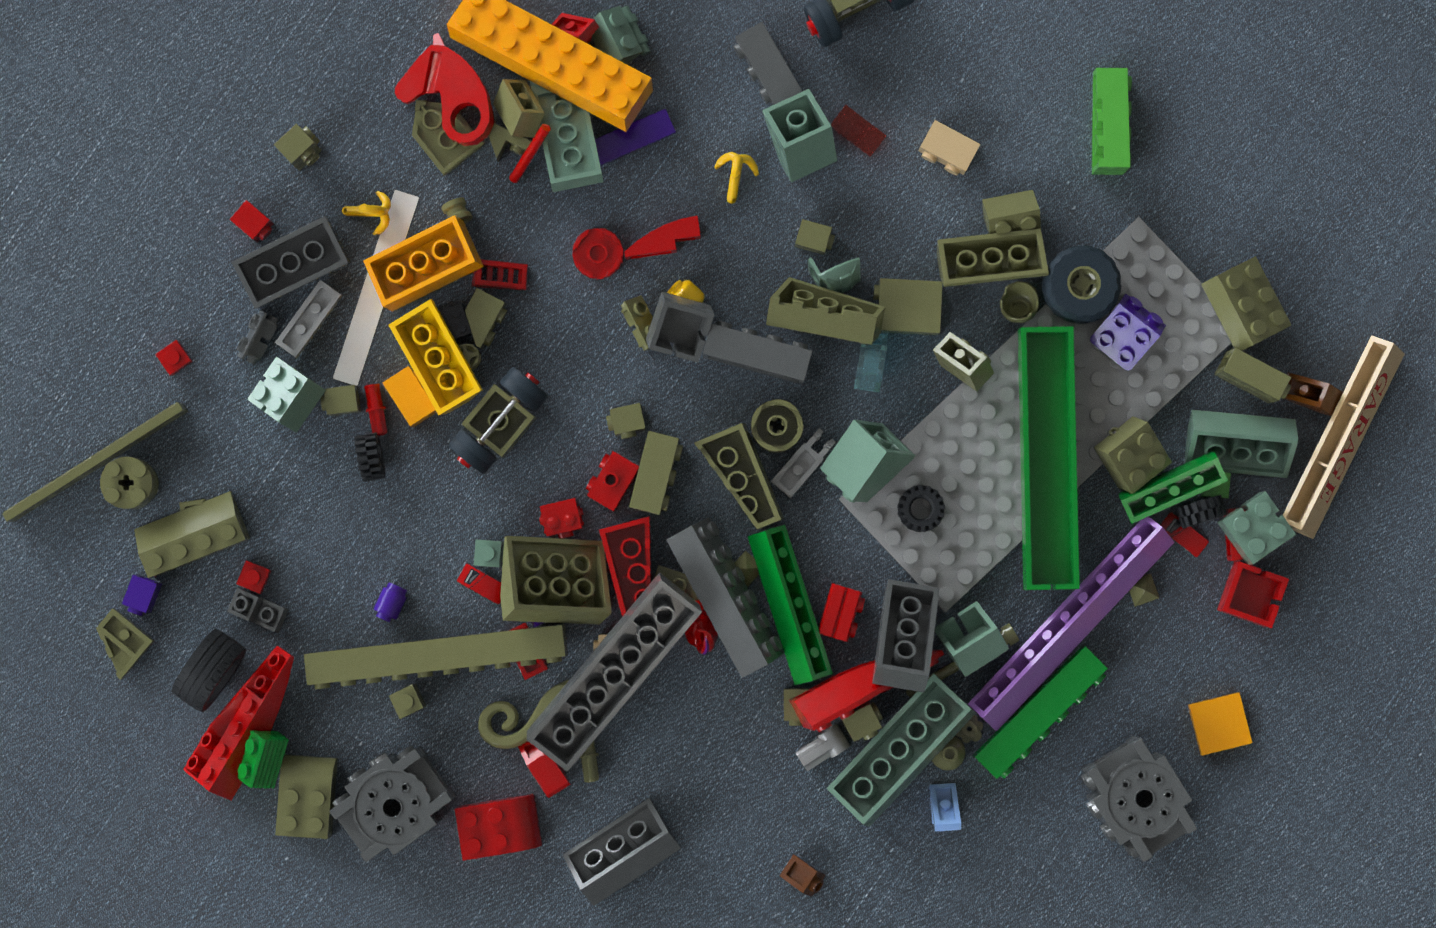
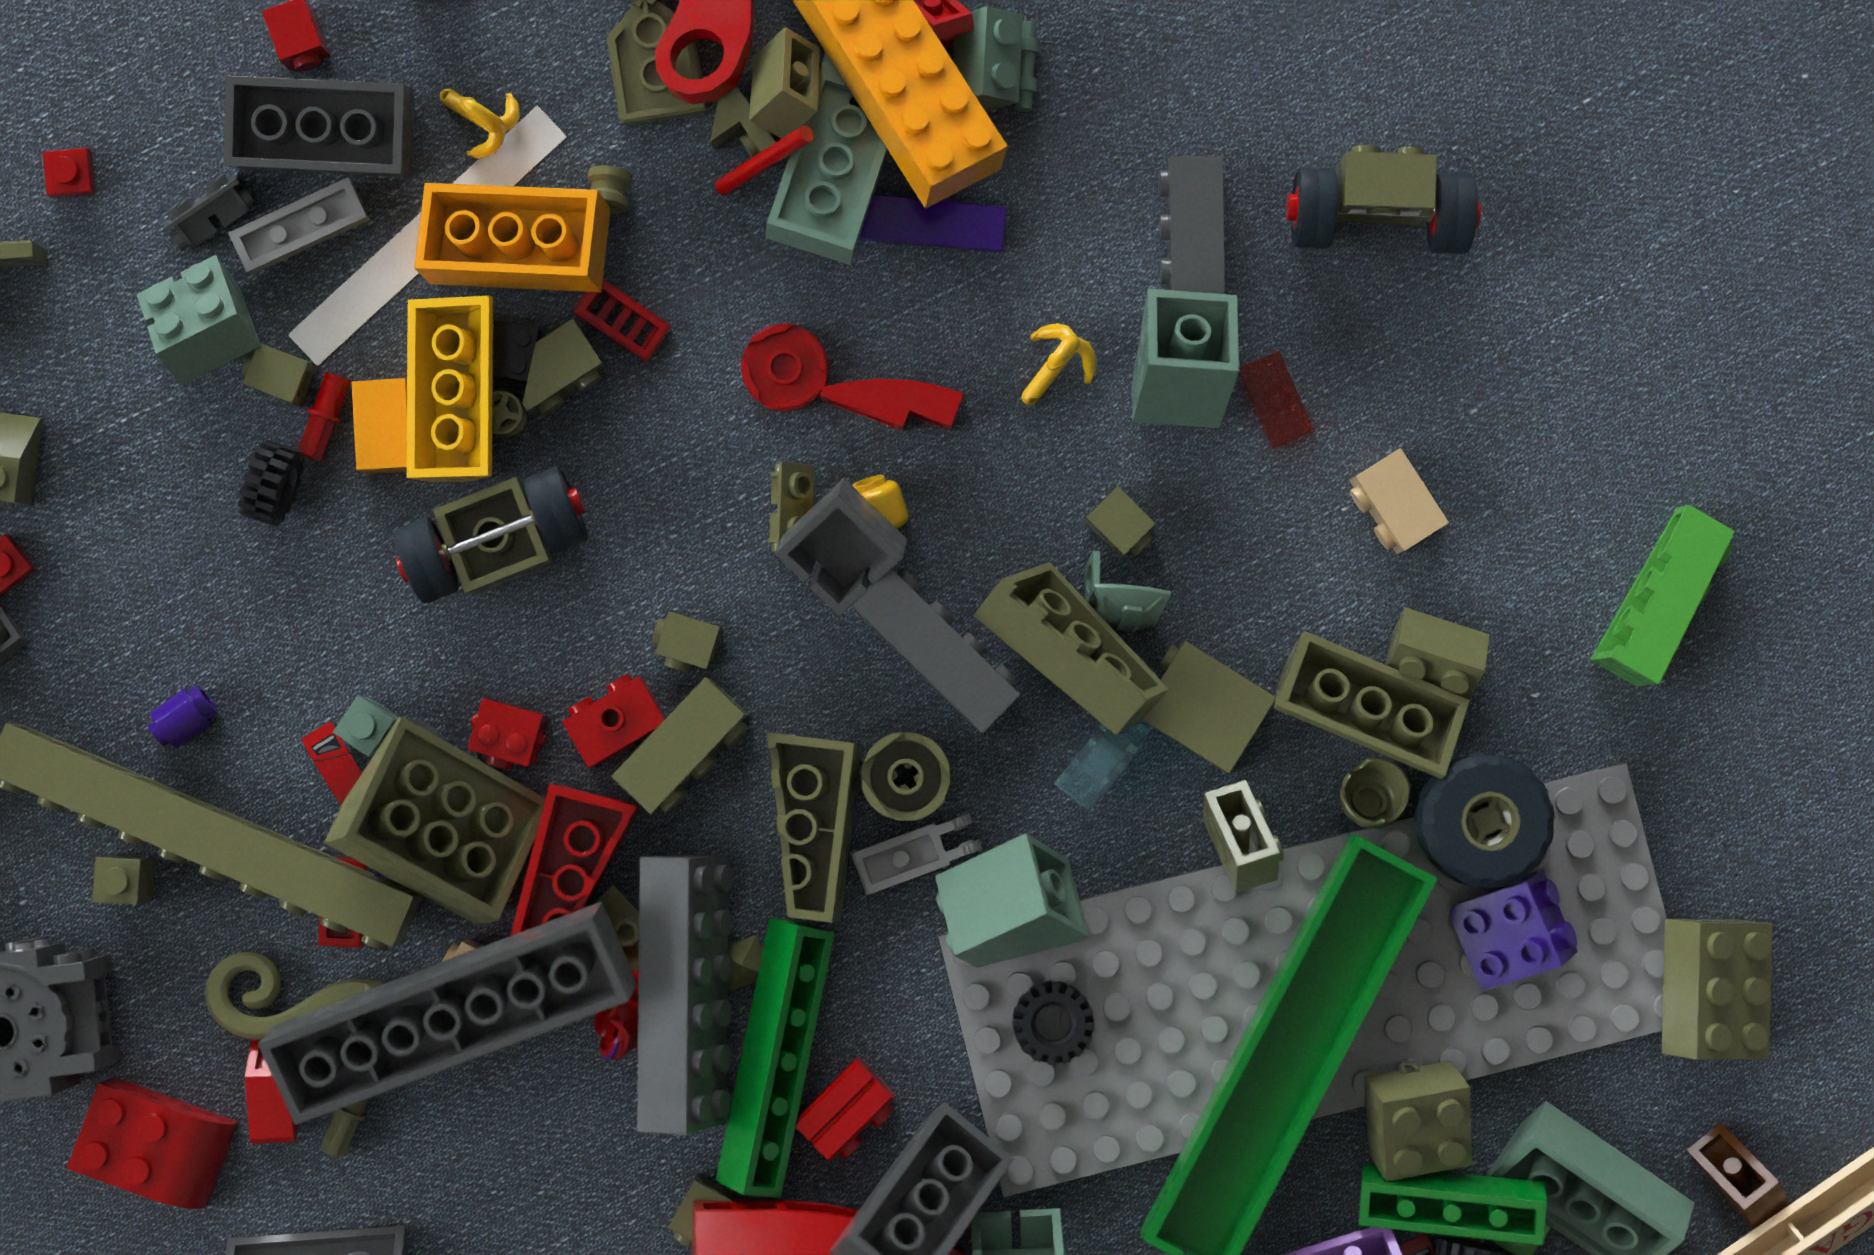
camera: 25 degrees right, 0 degrees up
olive brick [1214,348,1291,404] -> none

